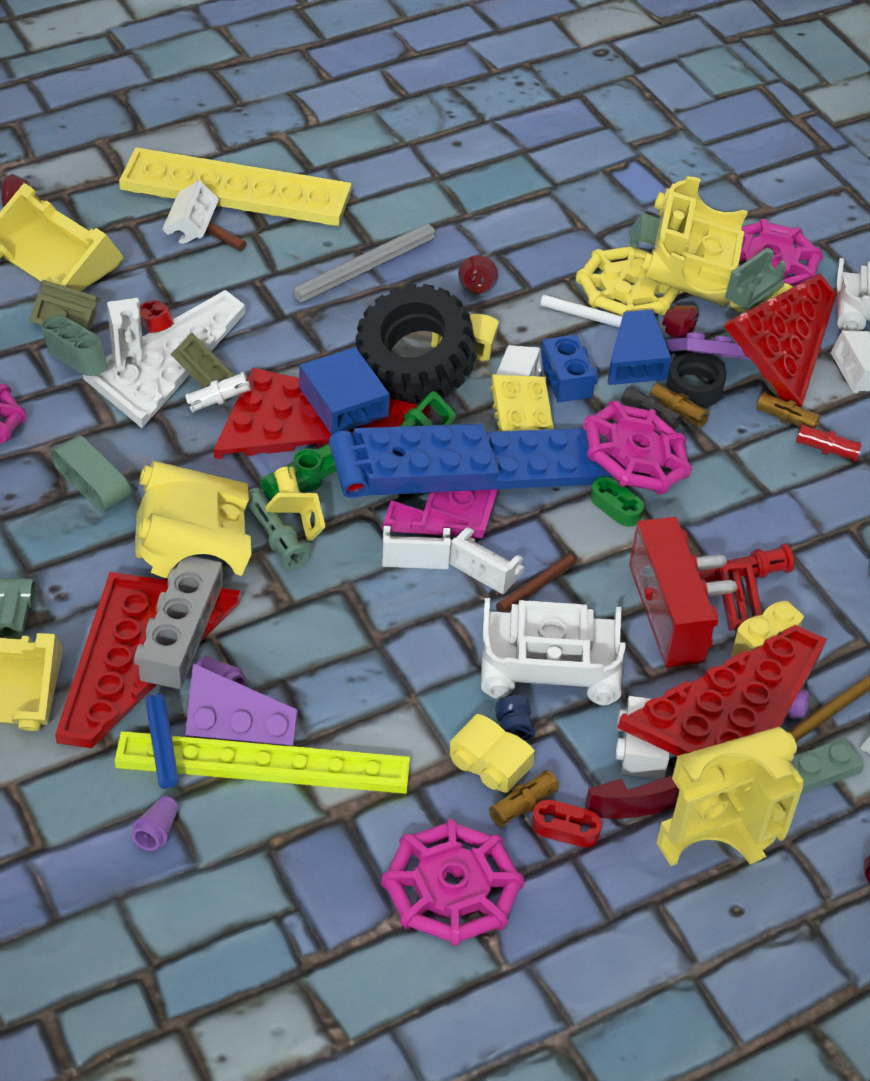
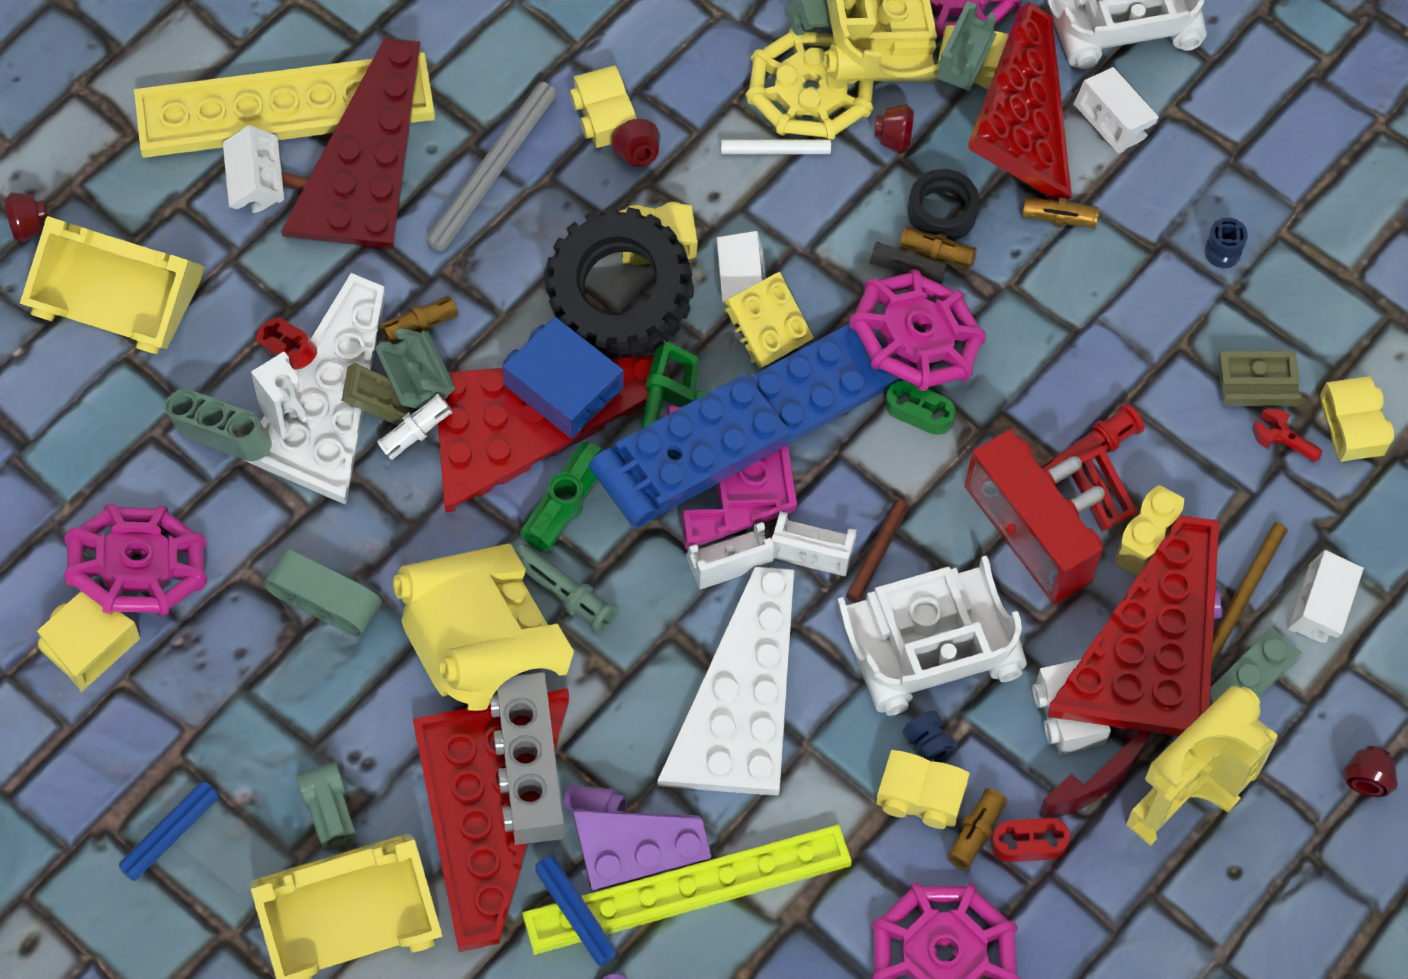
camera: 20 degrees left, 15 degrees up
olive plate [29,279,101,331] -> none
light yellow bracket [265,467,325,541] -> none
blue brick [541,335,598,403] -> none
blue slope [607,309,671,385] -> none
medium lavender wing [664,333,751,360] -> none
red pin [796,424,862,462] -> none
none -> dark red wing [281,38,421,249]
none -> sand green hinge [375,329,455,409]
none -> pearl gold pin [380,295,458,344]
none -> light yellow brick [569,65,637,148]
none -> white wing [657,567,794,796]

